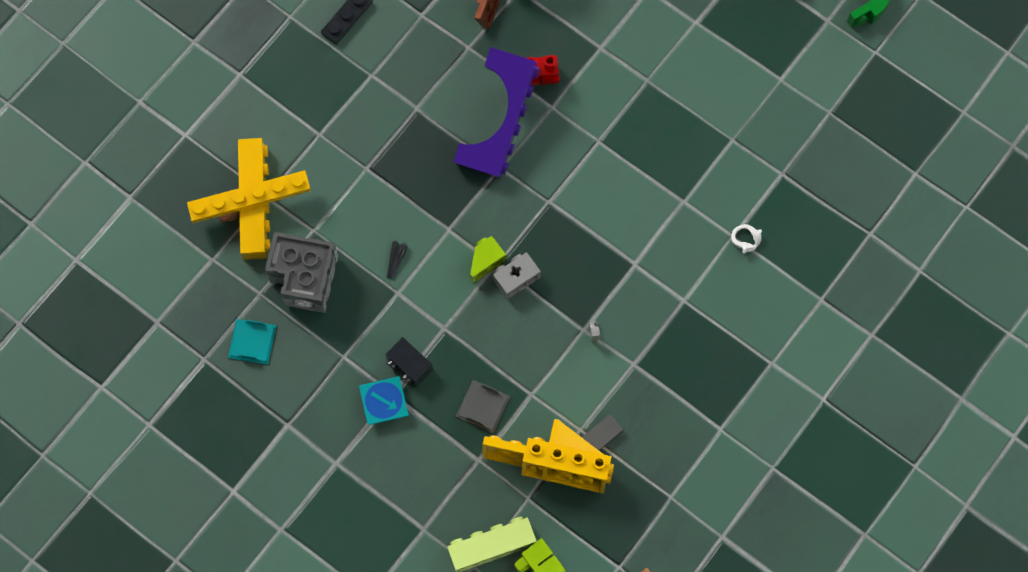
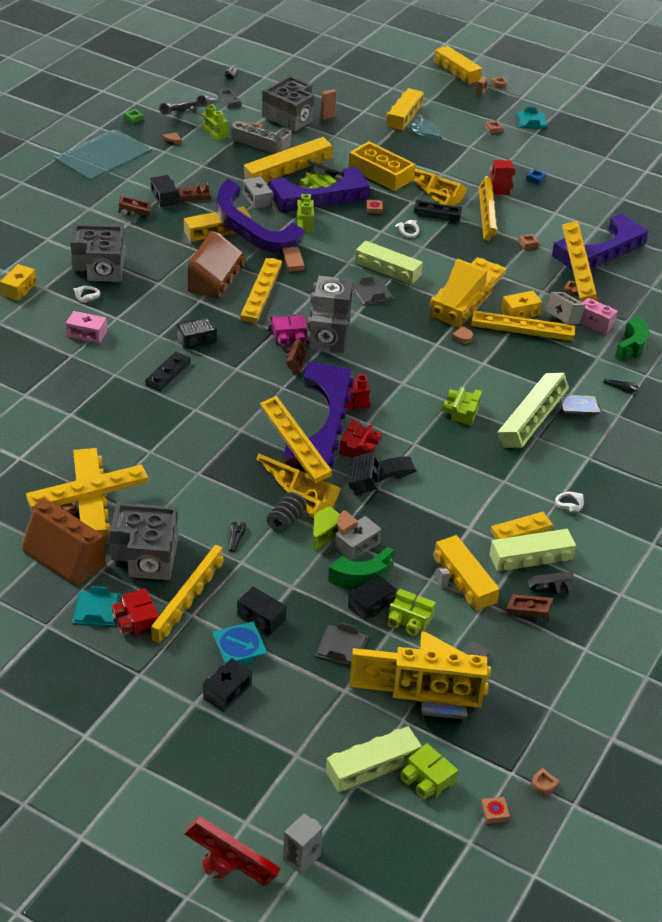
camera: 10 degrees left, 30 degrees down
none -> dark orange windscreen [22,498,106,584]
none -> red hips [112,588,159,637]
none -> yellow plate [151,545,224,644]
none -> black brick [202,658,252,712]
none -> yellow wedge [257,454,341,518]
none -> yellow plate [260,396,332,484]
none -> dark grey piece [266,492,307,533]
none -> green arch [328,547,394,589]
none -> nougat tile [338,510,358,535]
none -> red hips [339,419,381,458]
none -> black brick [348,452,381,495]
none -> black brick [348,574,396,621]
none -> black slope [379,456,417,482]
none -> lime hips [387,588,436,636]
none -> piece [421,701,467,725]
none -> yellow brick [433,535,500,611]
none -> lime hips [442,386,482,426]
none -> yellowish green brick [489,529,576,572]
none -> yellow plate [490,512,553,540]
none -> yellowish green brick [498,373,569,448]
none -> copper plate [507,594,553,622]
none -> dark grey plate [528,571,574,594]
none -> piece [560,395,600,417]
none -> black piece [603,378,638,393]

